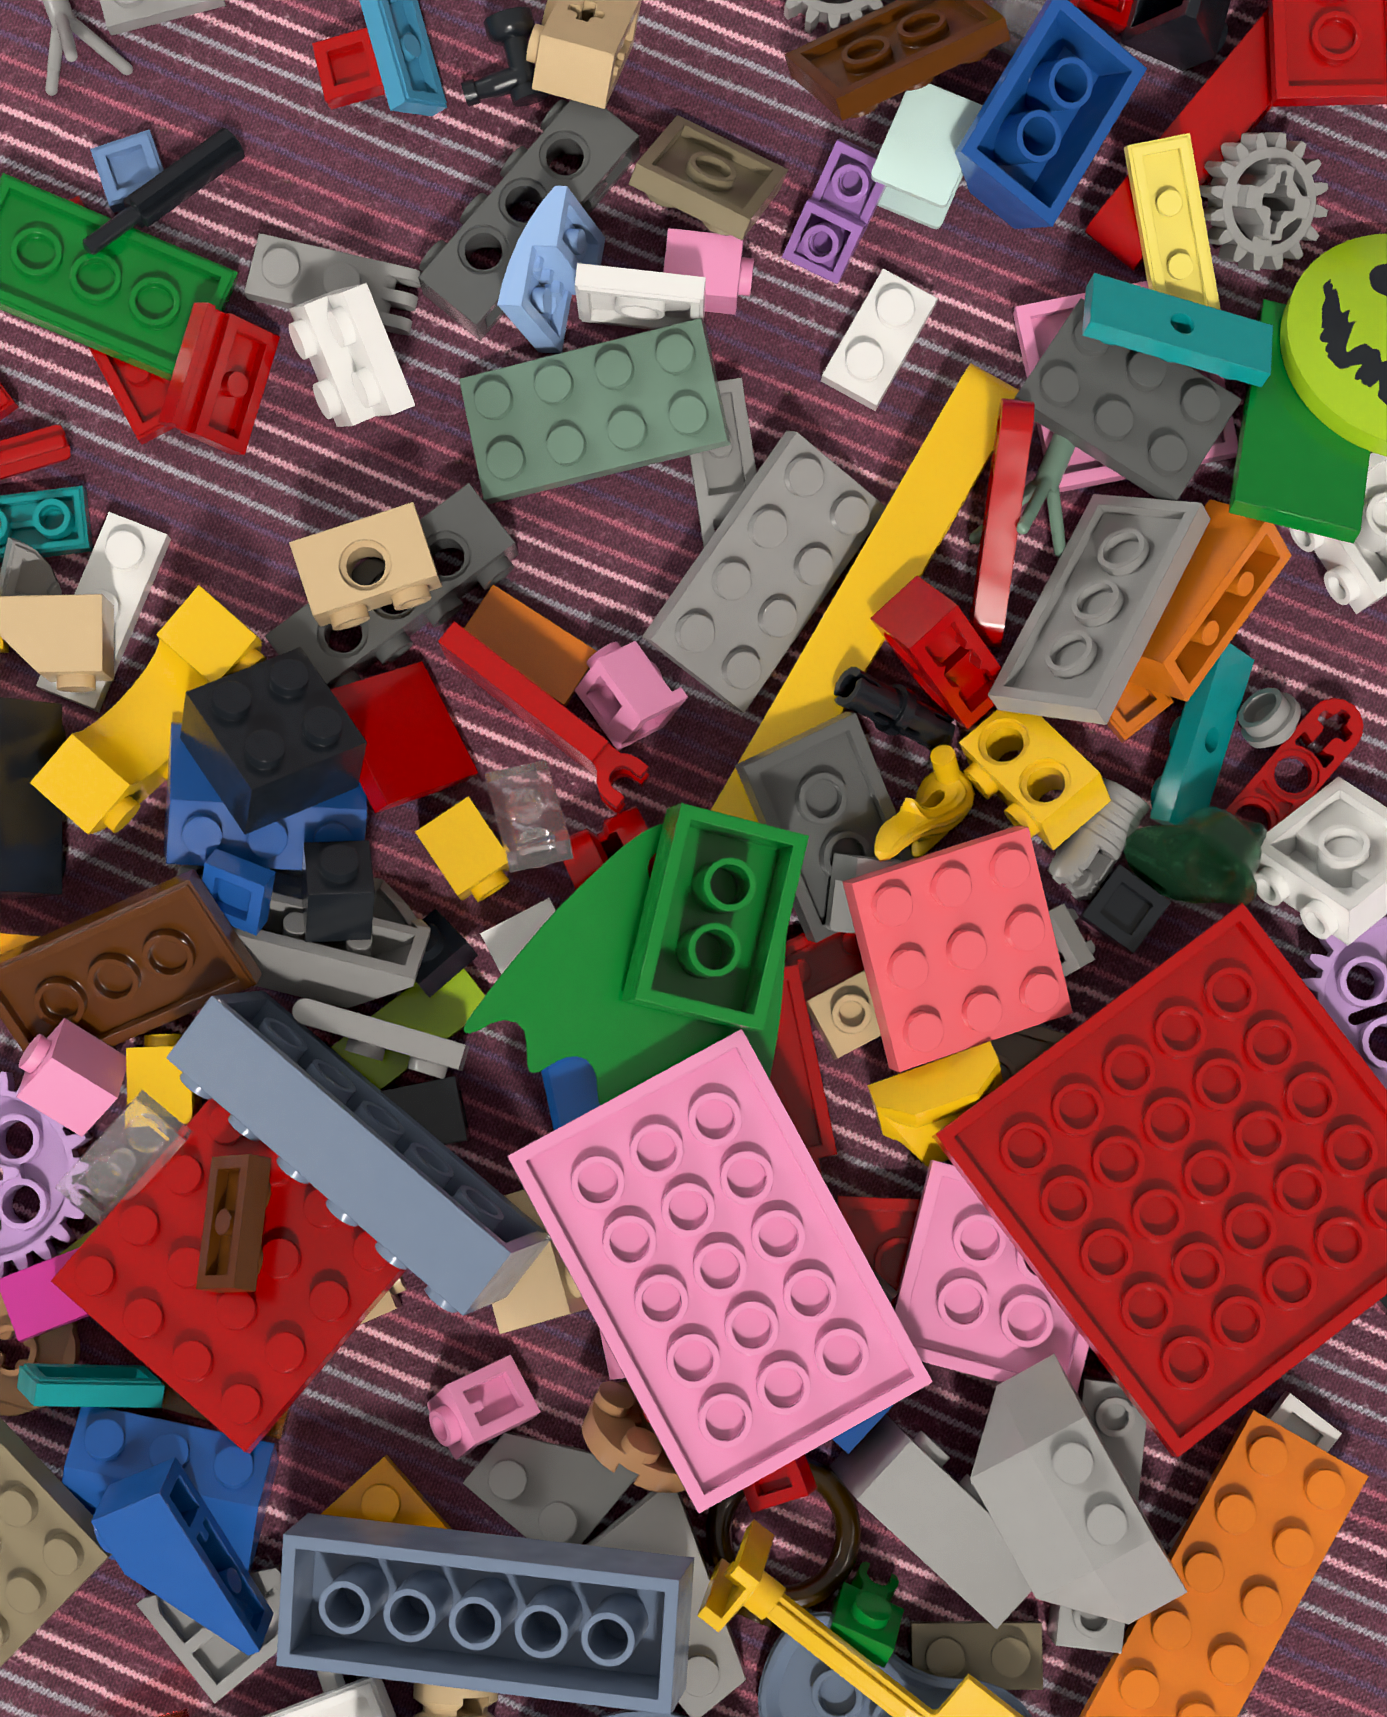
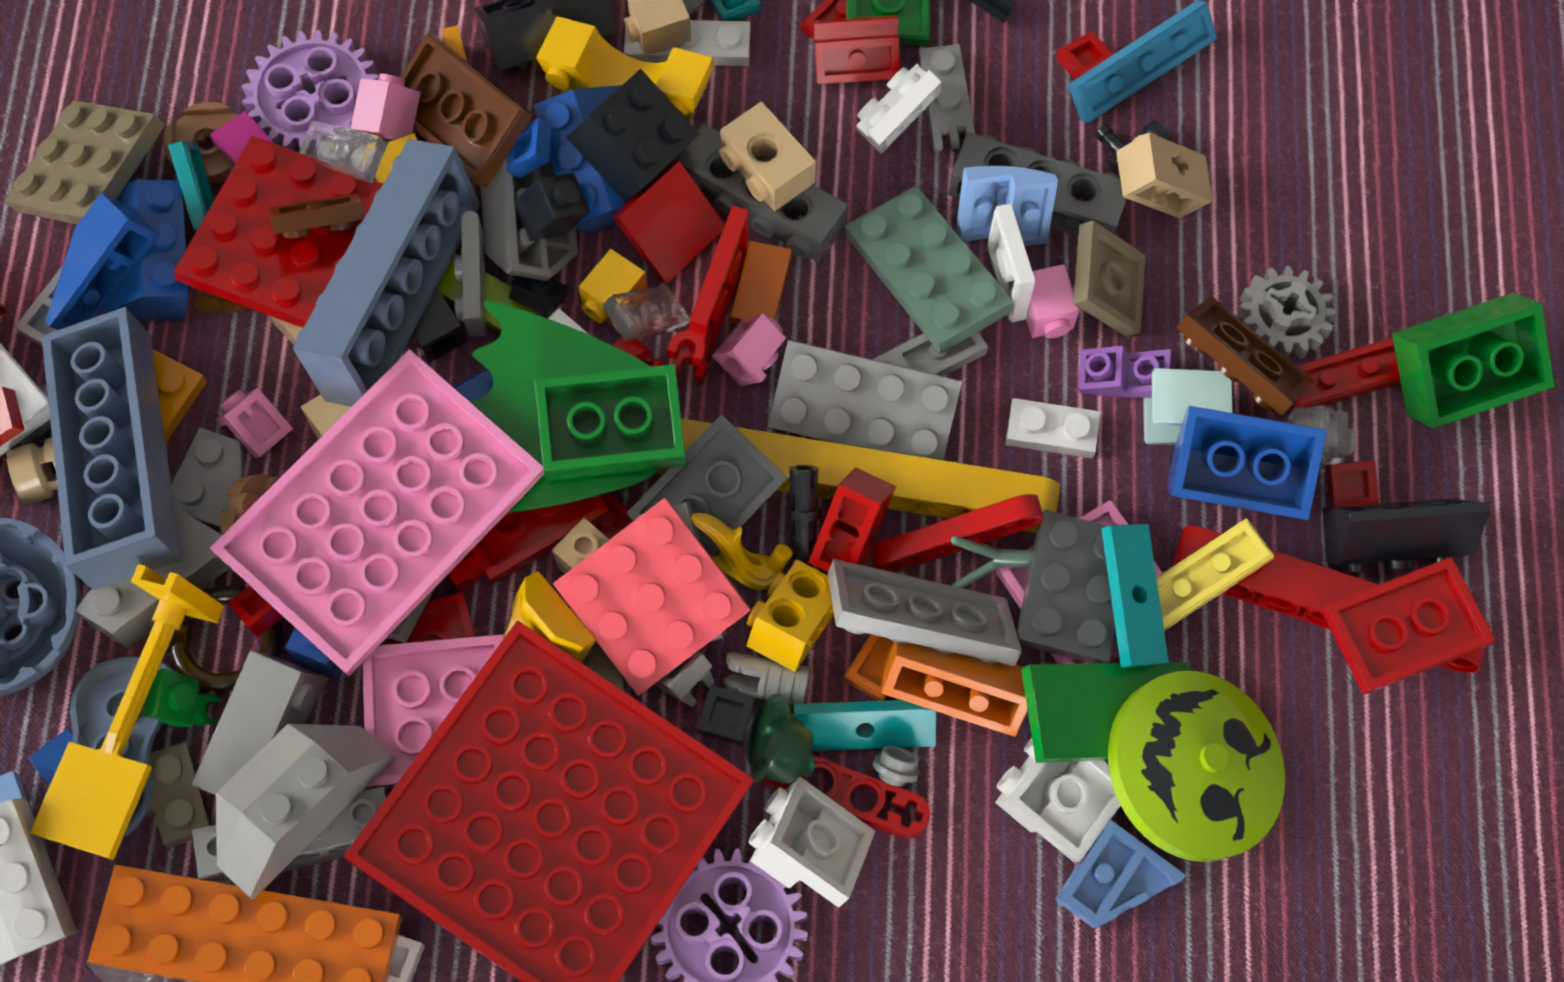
camera: 70 degrees right, 15 degrees down
light grey gear [1199,132,1328,271] -> none

